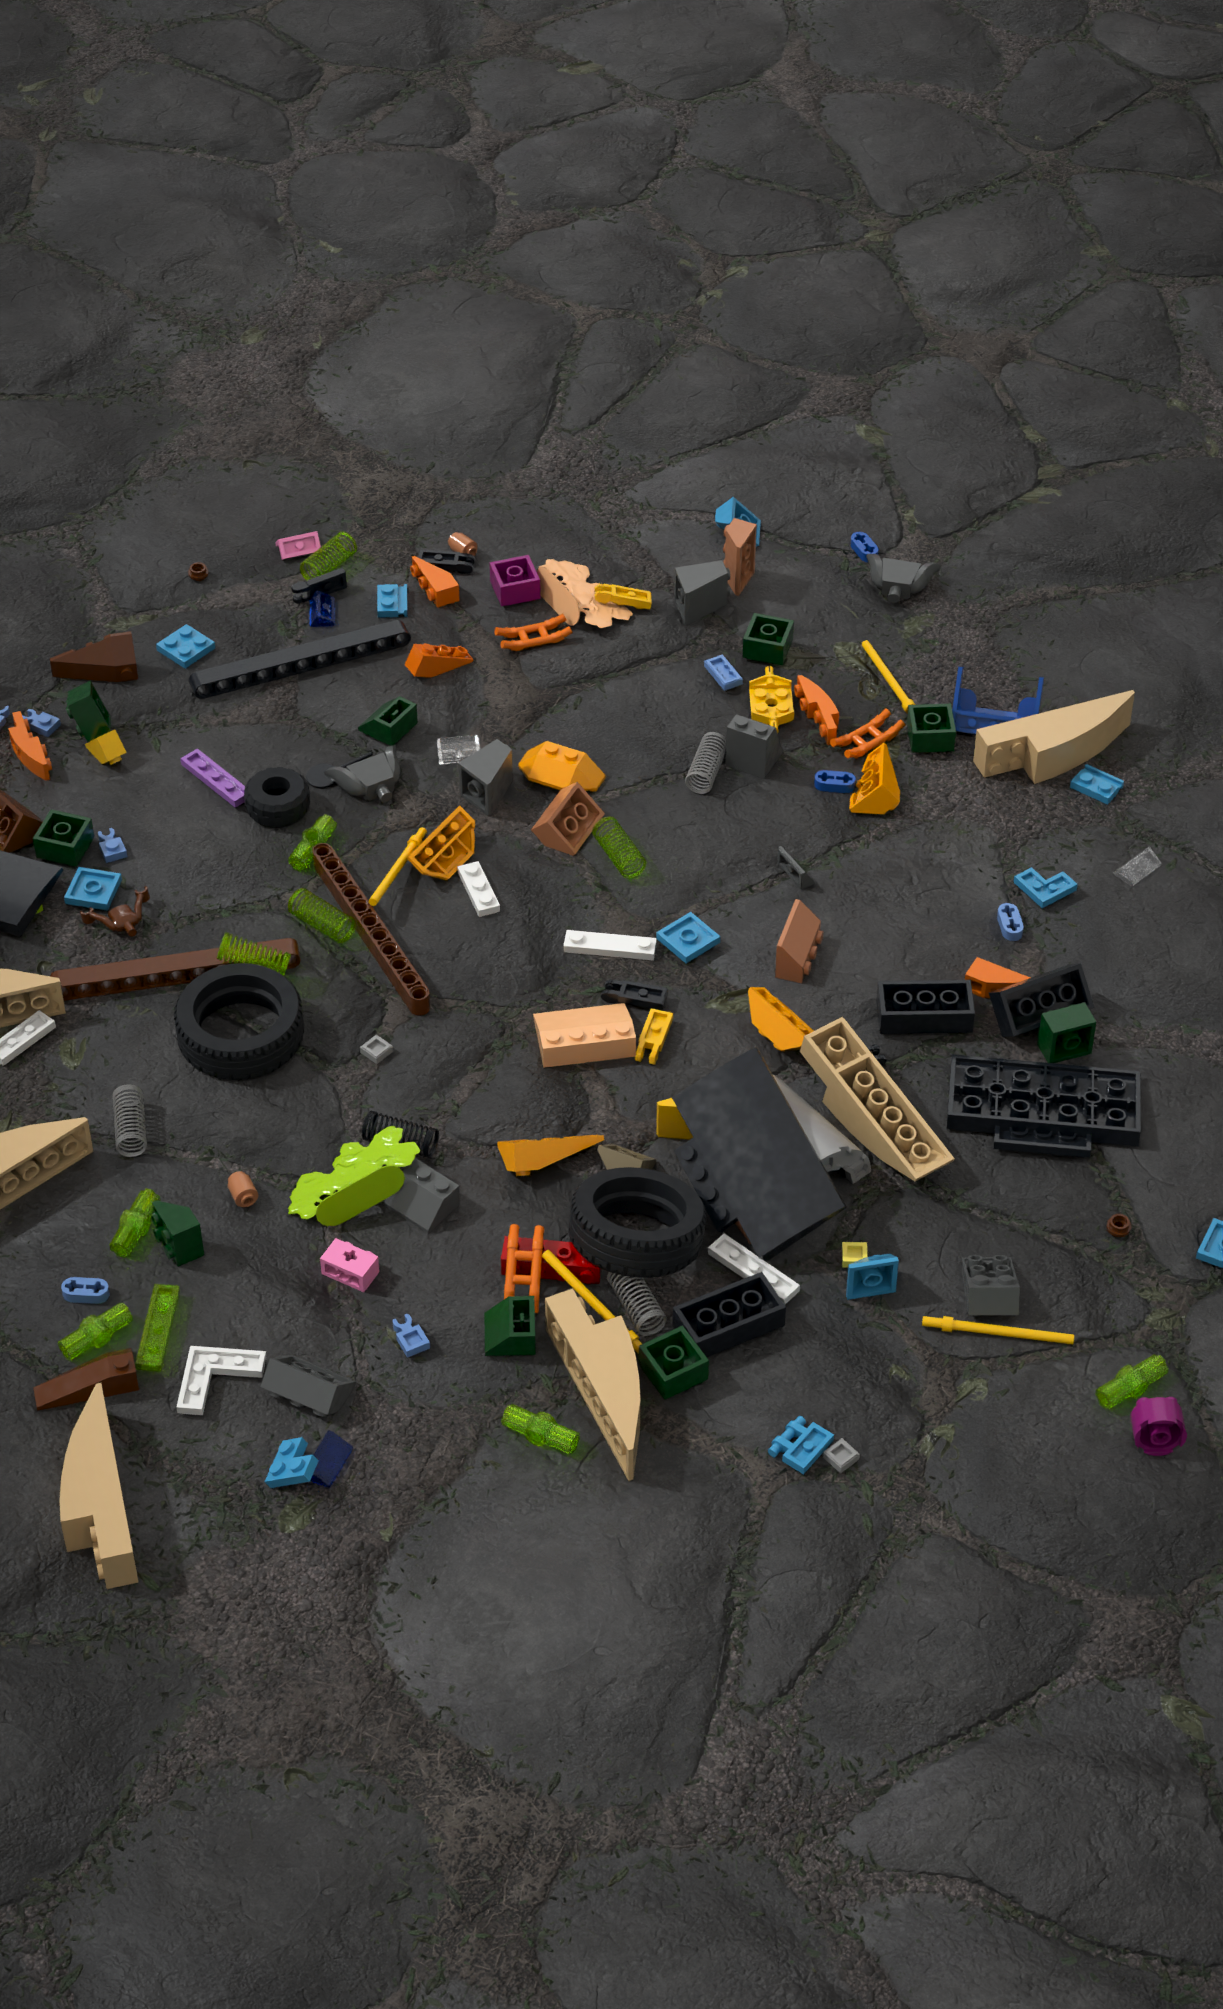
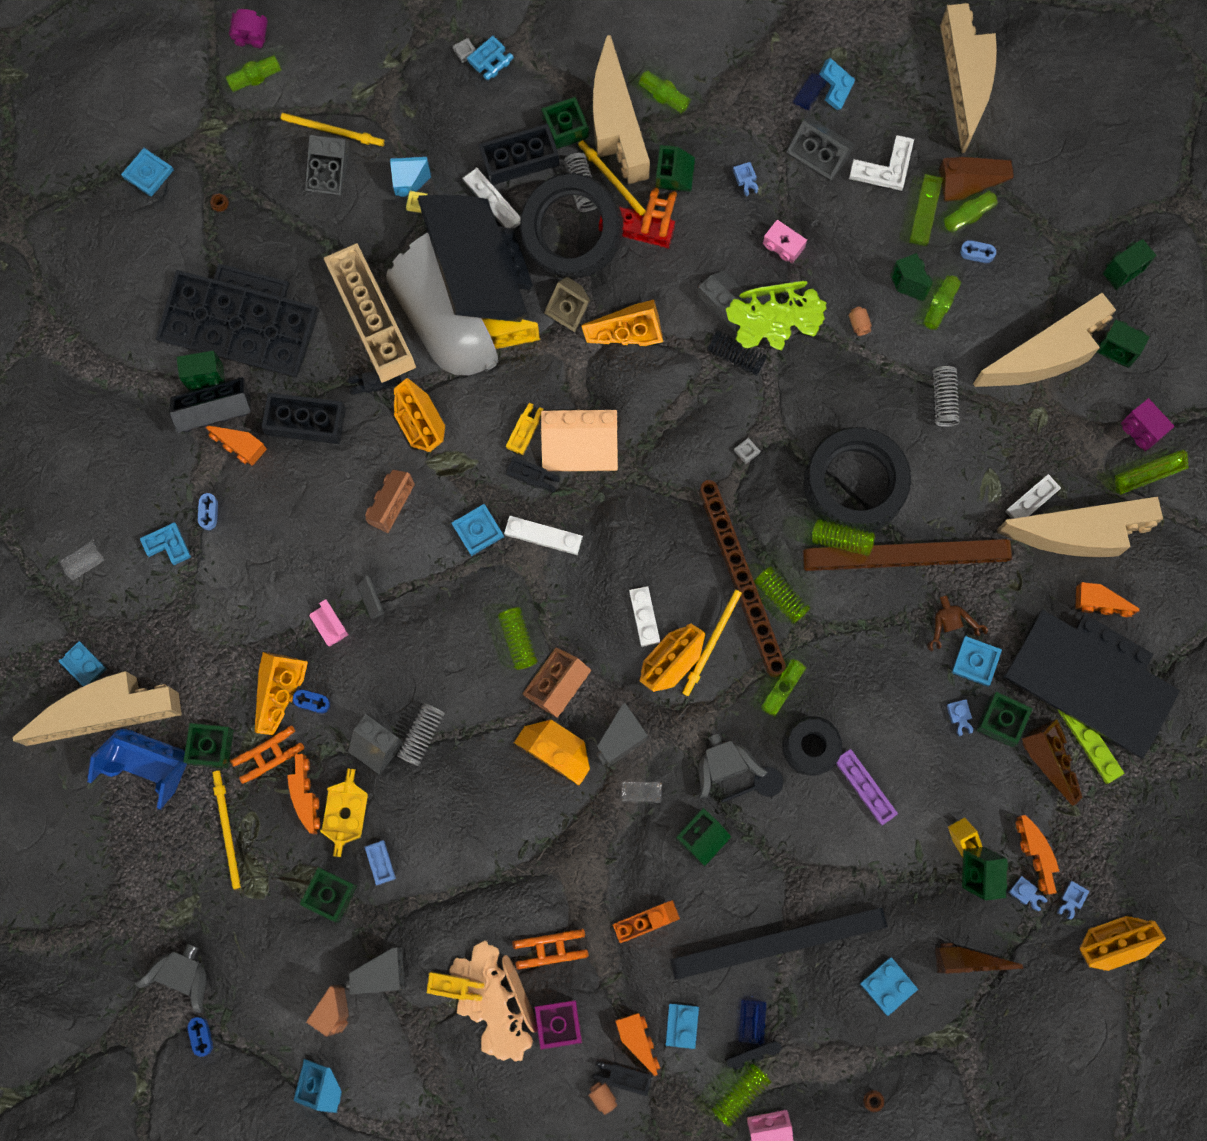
camera: 170 degrees left, 30 degrees up
none -> bright pink panel [309,599,348,646]

